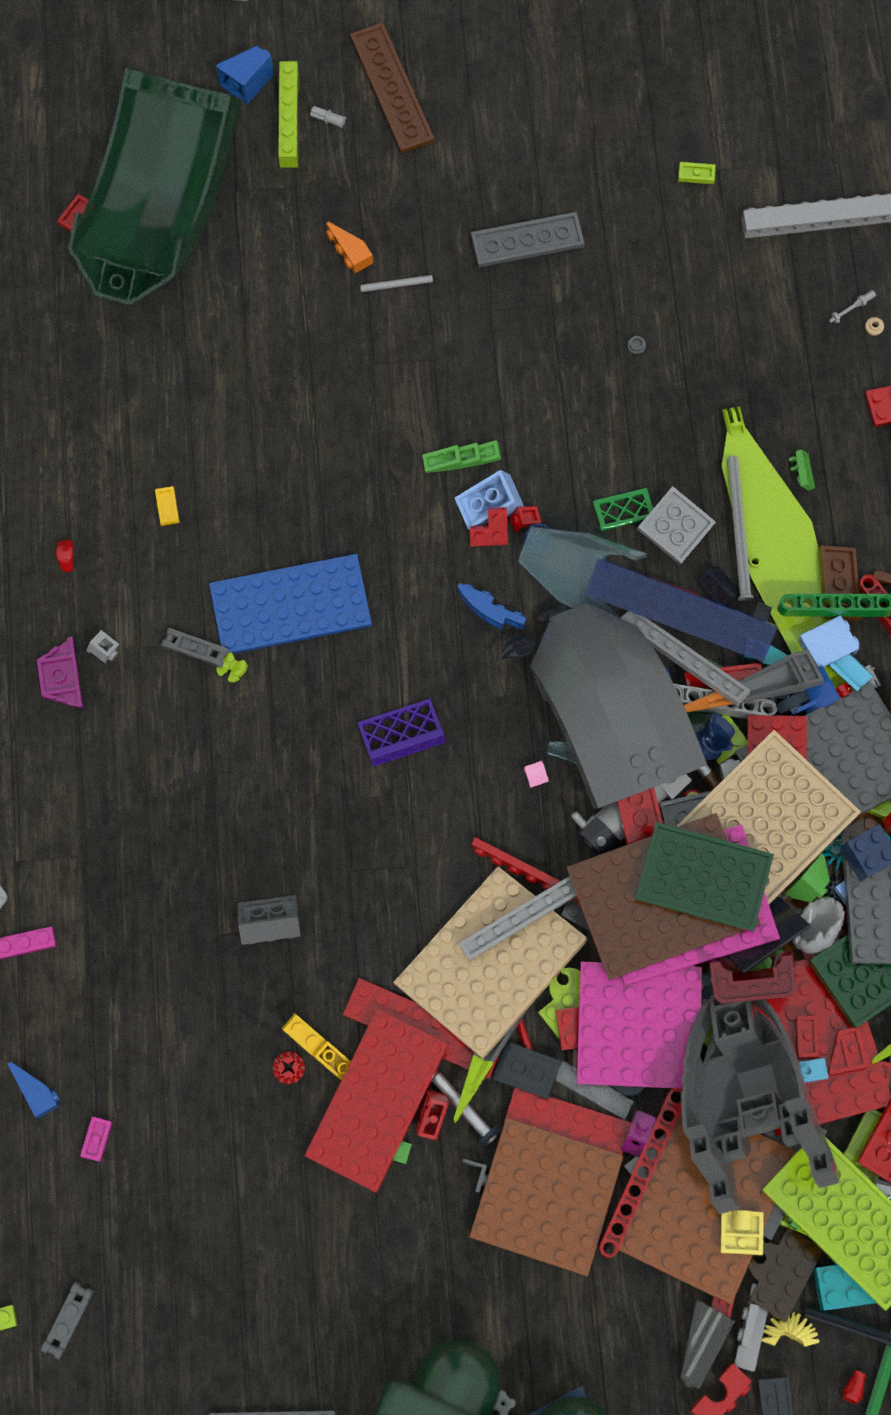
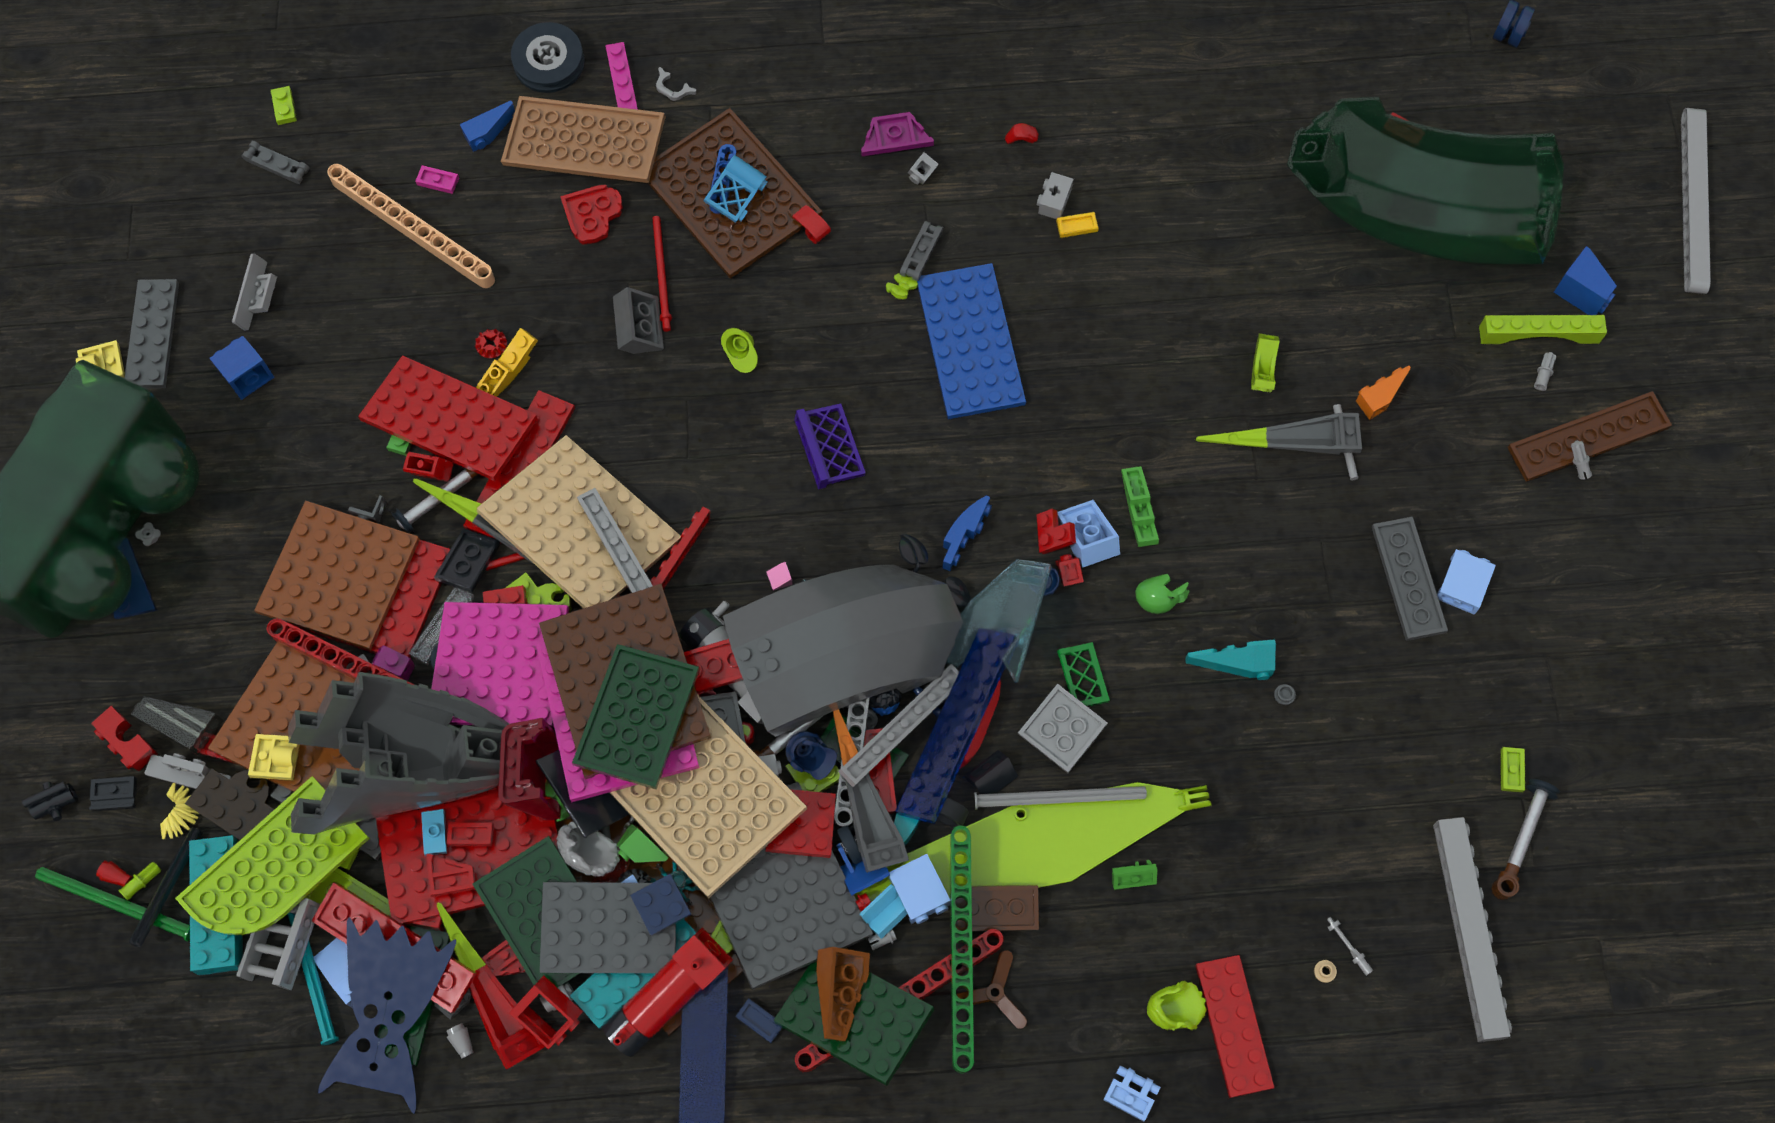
camera: 90 degrees right, 5 degrees down
none -> lime axle [118,862,161,900]
none -> blue slope [210,336,274,400]
none -> light grey bracket [232,253,277,331]
none -> light nougat beam [327,164,495,288]
none -> medium nougat plate [501,96,666,183]
none -> red plate [560,185,623,245]
none -> reddish brown plate [648,108,822,279]
none -> red bar [652,216,672,332]
none -> dark azure piece [704,154,768,223]
none -> blue beam [709,144,737,214]
none -> lime piece [721,328,758,373]
none -> red panel [792,205,831,244]
none -> light grey brick [1037,172,1073,219]
none -> bright green helmet [1135,574,1189,614]
none -> teal wedge [1185,640,1276,680]
none -> dark grey plate [1196,413,1362,454]
none -> lime arch [1251,334,1280,392]
none -> light blue panel [1437,549,1496,614]
none -> piece [1491,779,1560,900]
none -> light grey axle [1571,440,1592,479]

